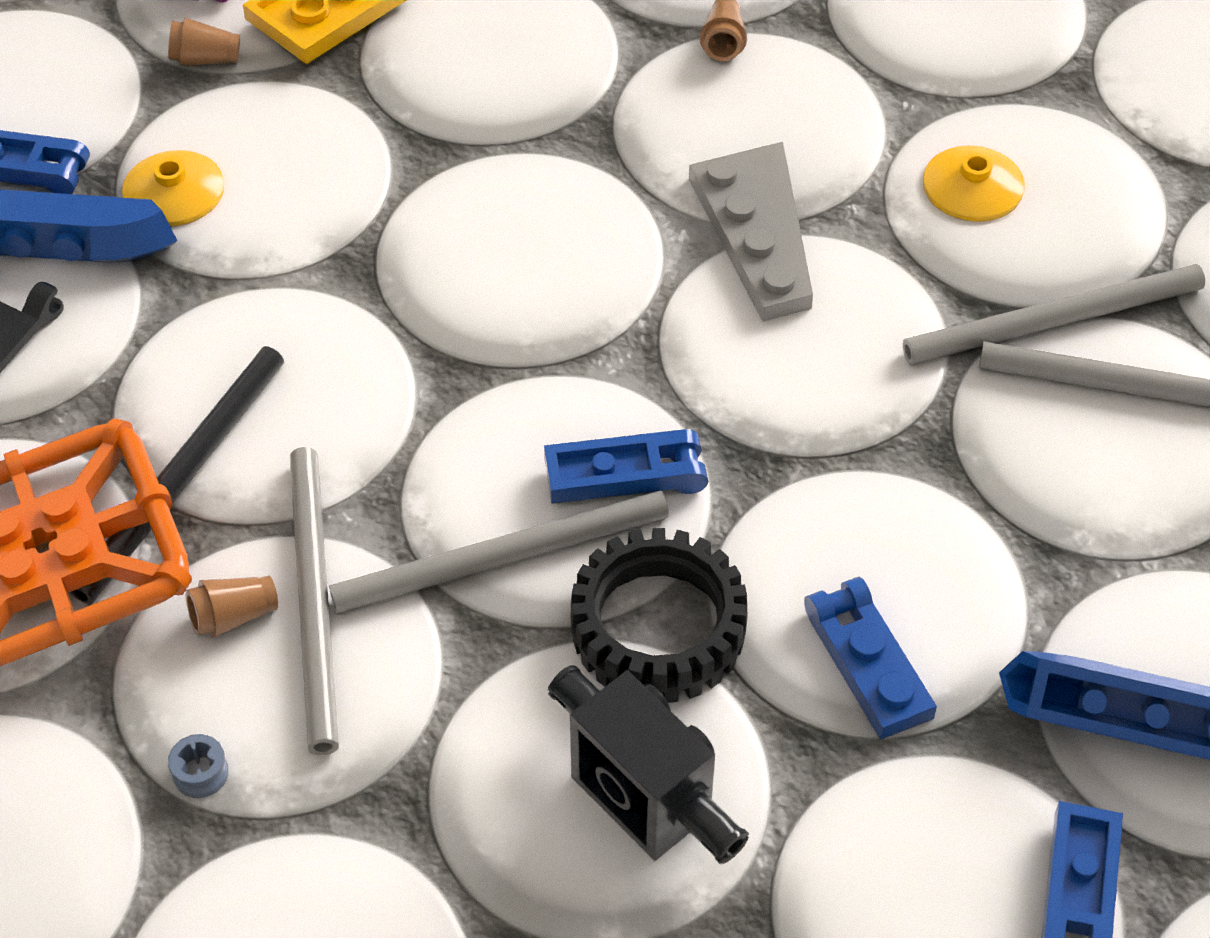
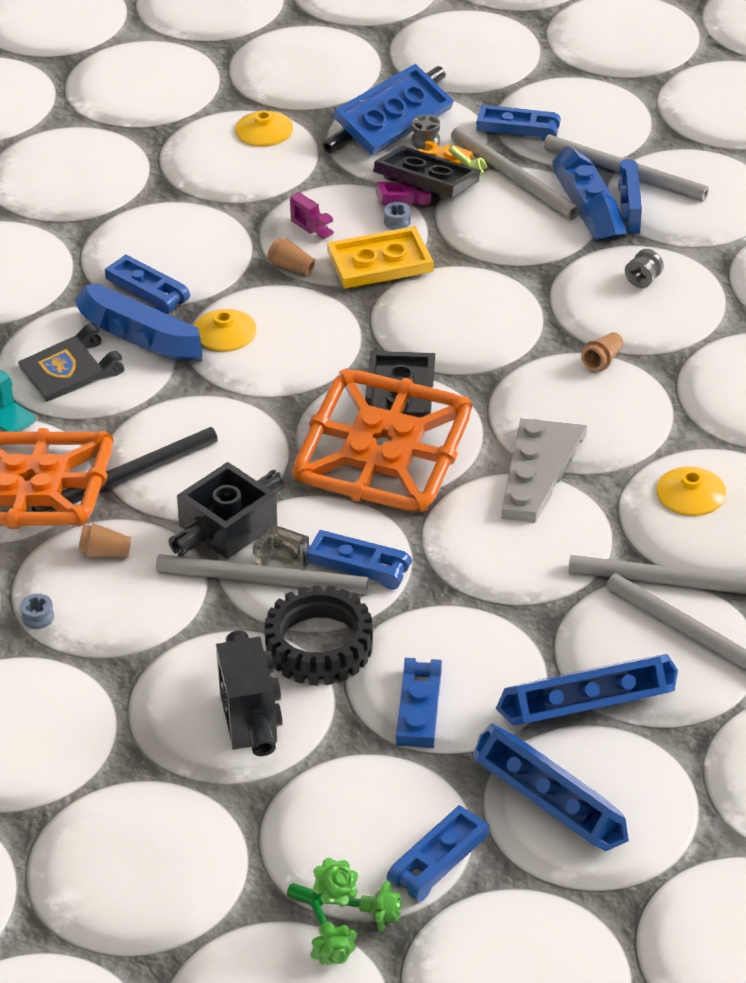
camera: 30 degrees right, 10 degrees down
light grey piece [290,447,339,755] -> none
none -> black brick [168,462,285,559]
none -> clear smoke bracket [253,523,309,570]
none -> orange plate [292,368,473,513]
none -> black plate [365,351,435,418]
none -> blue brick [495,654,678,725]

